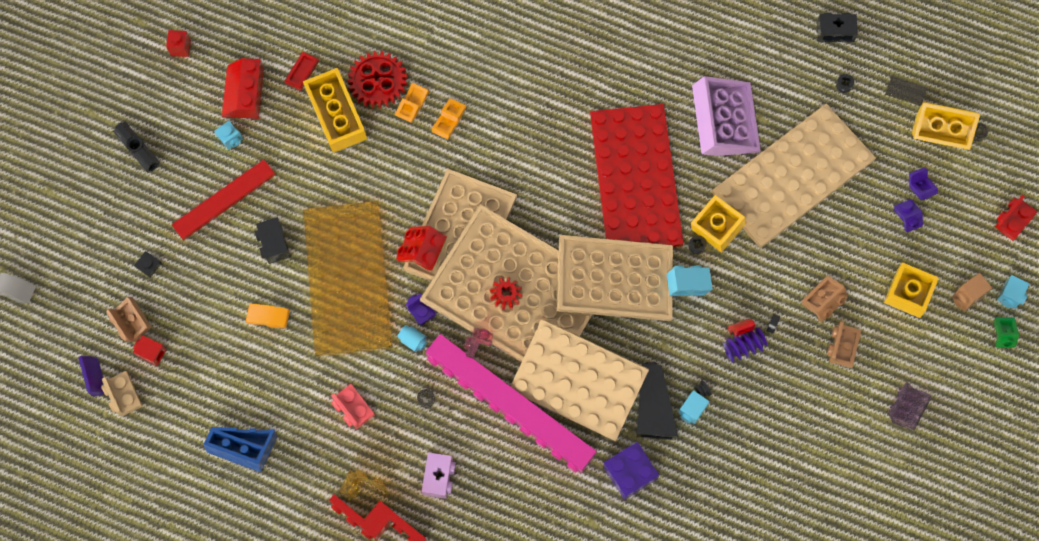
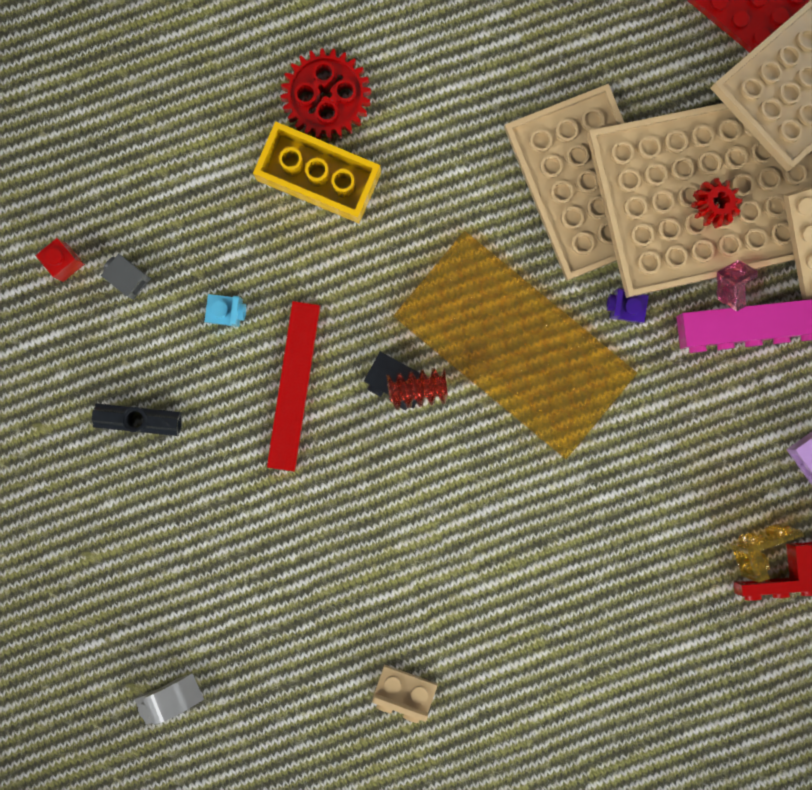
camera: 45 degrees left, 15 degrees up
dark purple slope [78,356,104,397] -> none
medium nougat bracket [106,297,152,342] -> none
red brick [133,335,167,366] -> none
black plate [134,251,162,278] -> none
blue wedge [203,427,277,472] -> none
red slope [222,58,264,119] -> none
light orange slope [246,304,290,328] -> none
red tile [284,52,319,91] -> none
coral bracket [331,384,375,429] -> none
light orange slope [395,83,430,123] -> none
red bracket [396,226,447,271] -> none
medium azure brick [398,325,427,352] -> none
clear smoke bush [417,389,435,408] -> none
light orange slope [432,98,466,140] -> none
none -> dark grey brick [101,253,151,300]
none -> clear red piece [387,367,448,410]

